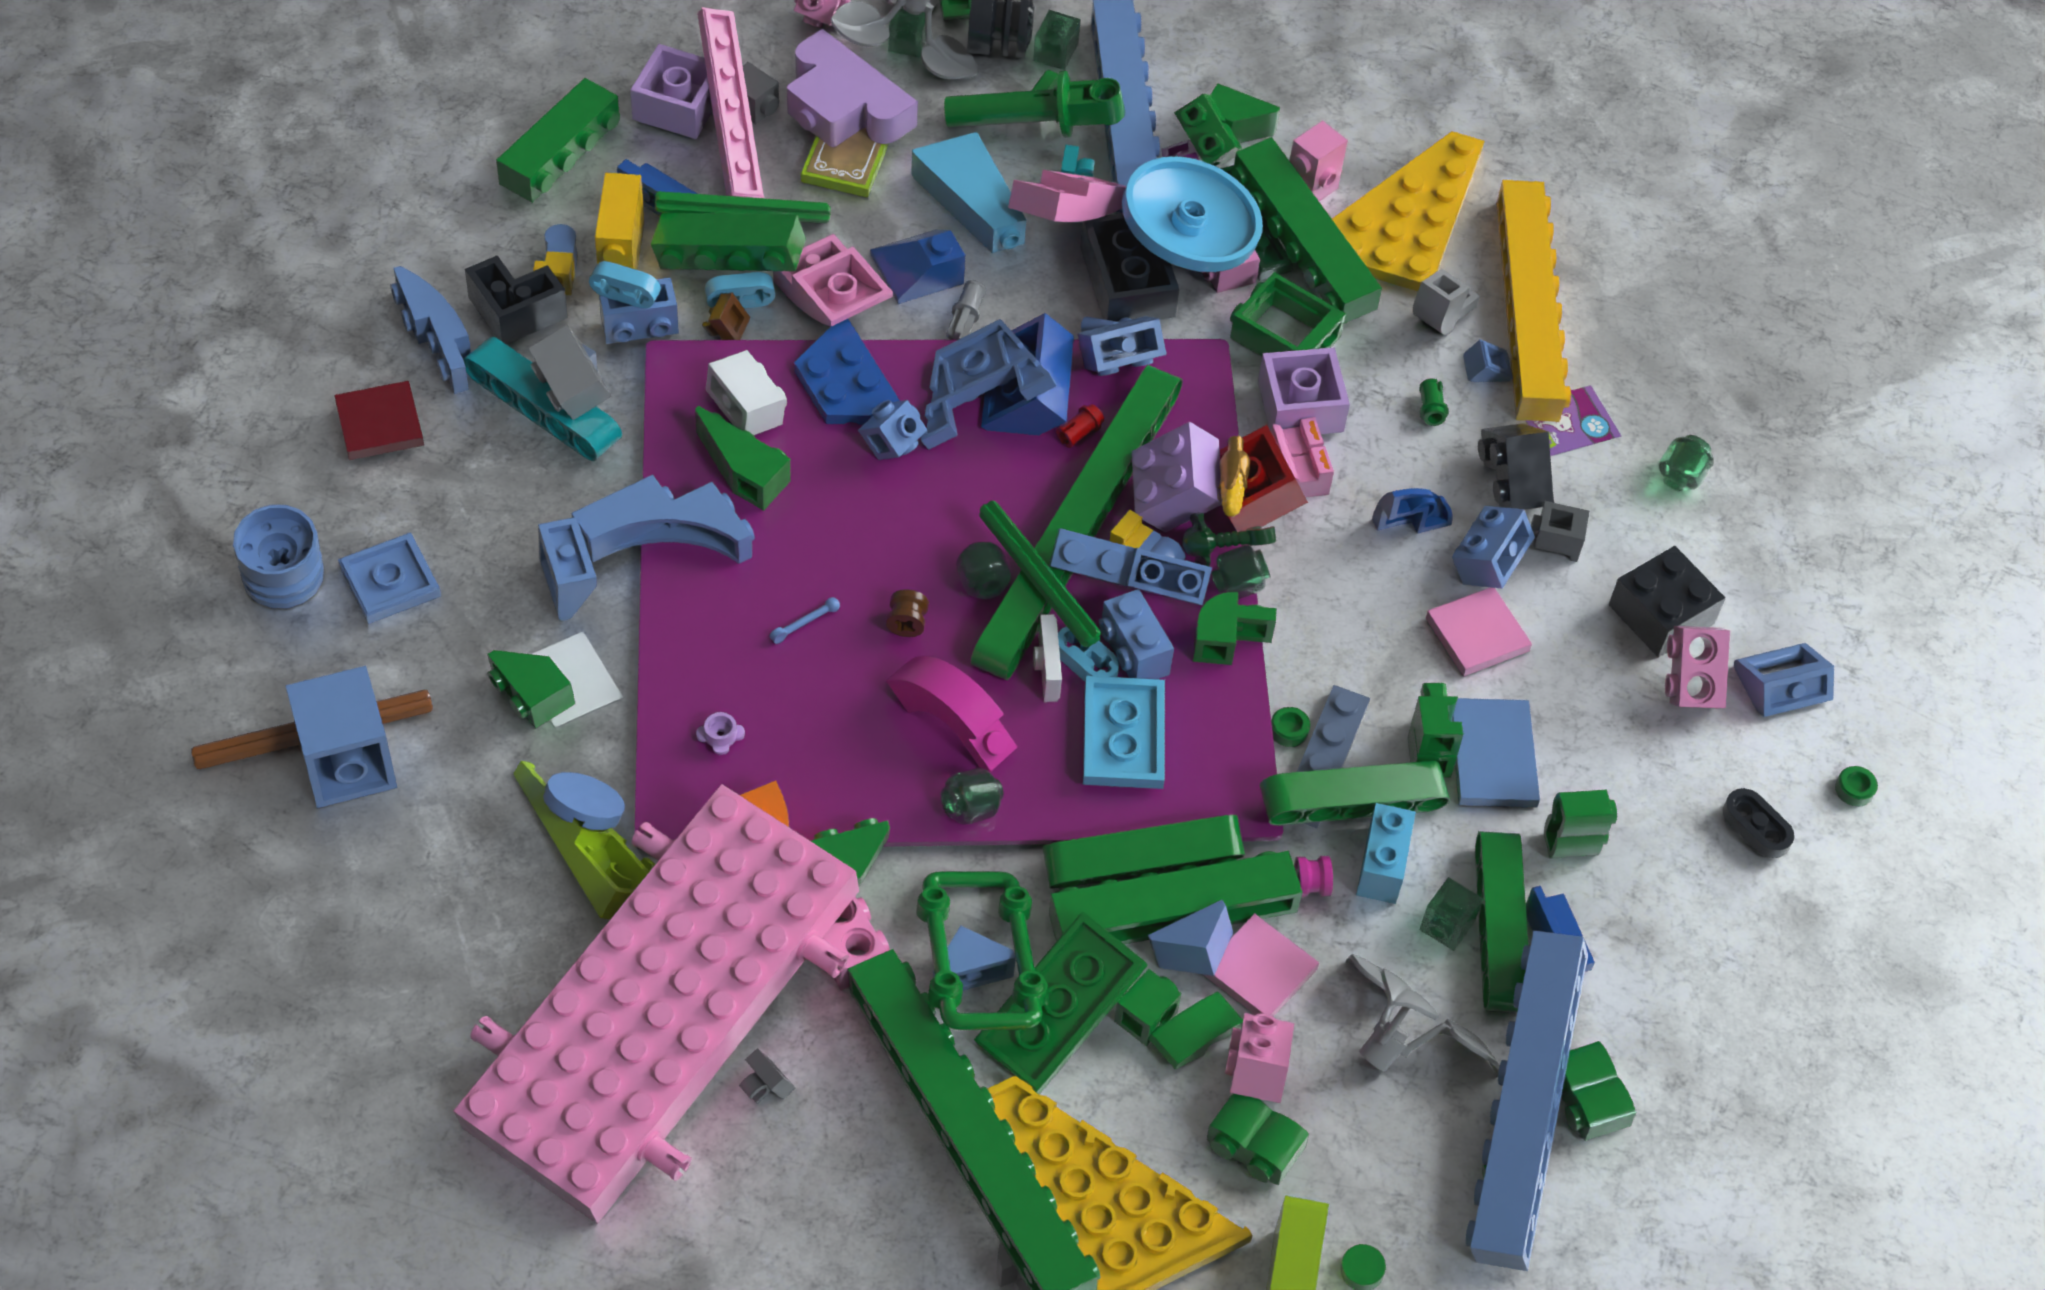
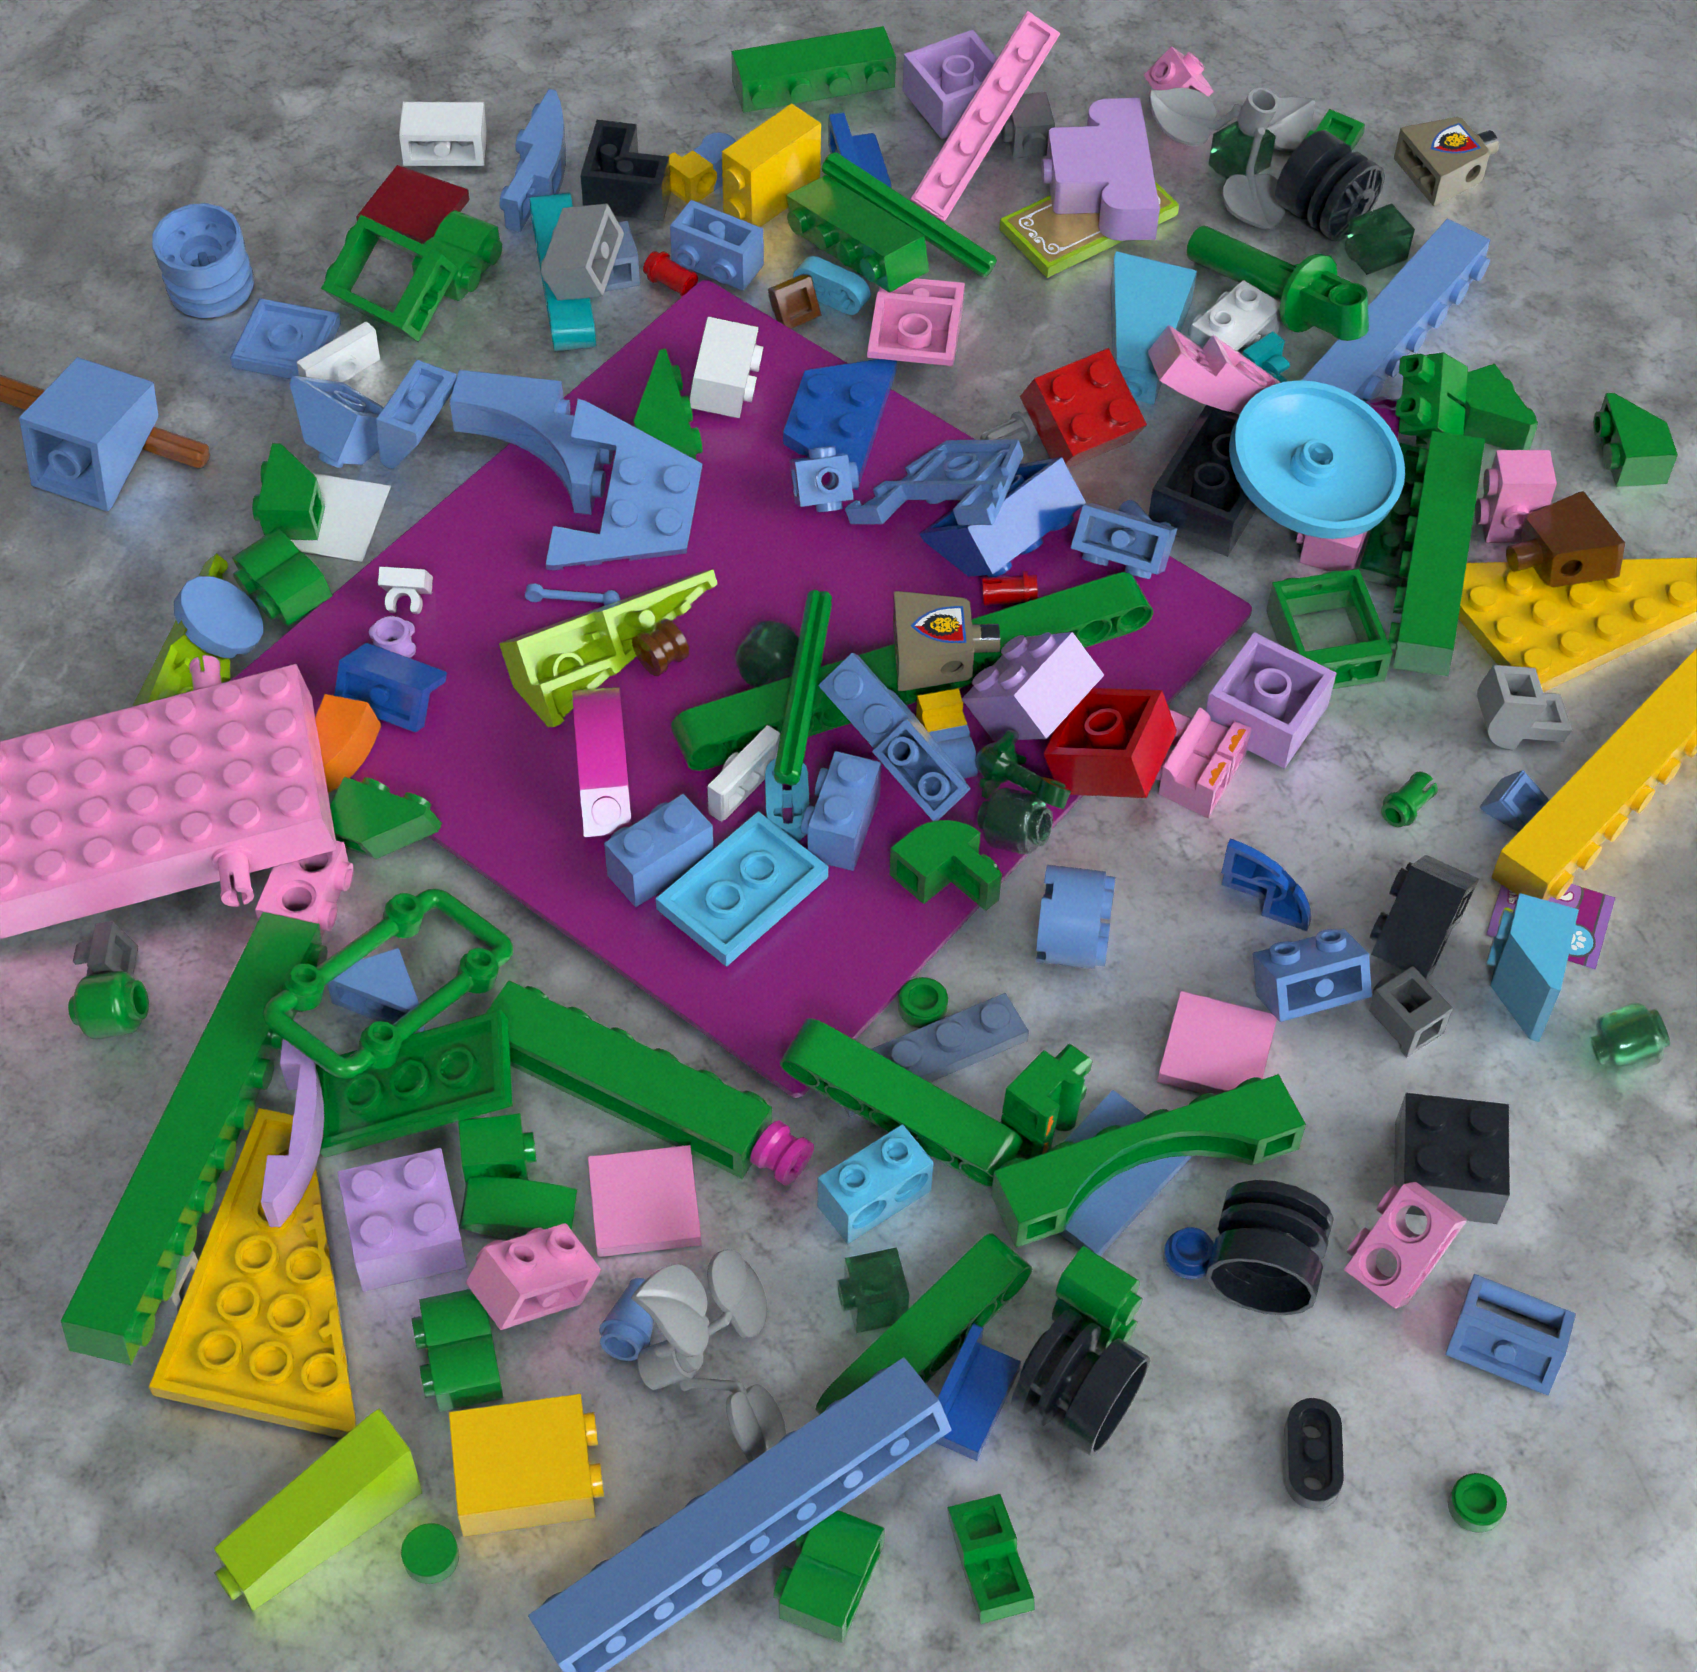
camera: 45 degrees right, 0 degrees up
medium azure beam [588,261,661,308] -> none
blue slope [870,230,966,304] -> none
head [940,768,1003,825] -> none
green beam [1042,815,1245,889] -> none
medium blue slope [1148,900,1233,976] -> none
pearl gold piece [1218,436,1250,517] -> none
none -> green head [68,971,149,1040]
none -> green brick [232,528,333,626]
none -> lavender slope [261,1019,324,1227]
none -> medium blue slope [289,376,384,468]
none -> white plate [297,321,380,382]
none -> green window [321,215,458,342]
none -> blue panel [334,643,447,732]
none -> lavender brick [337,1148,467,1292]
none -> white tile [378,567,433,614]
none -> white brick [399,102,487,166]
none -> green brick [412,210,502,301]
none -> yellow brick [449,1394,604,1537]
none -> lime wedge [499,569,718,727]
none -> medium blue wing [546,399,703,570]
none -> medium blue cone [599,1278,654,1361]
none -> medium blue brick [604,794,713,907]
none -> red pin [643,251,698,296]
none -> dark tan torso [893,591,1000,691]
none -> green slope [947,1494,1035,1624]
none -> green arch [991,1074,1306,1248]
none -> black wheel [1011,1308,1151,1457]
none -> red brick [1019,348,1147,468]
none -> medium blue brick [1036,865,1116,969]
none -> blue plate [1164,1227,1214,1279]
none -> white brick [1188,280,1281,354]
none -> black wheel [1206,1180,1334,1315]
none -> medium azure slope [1486,893,1579,1042]
none -> reddish brown torso [1506,491,1625,587]
none -> green slope [1593,393,1678,487]

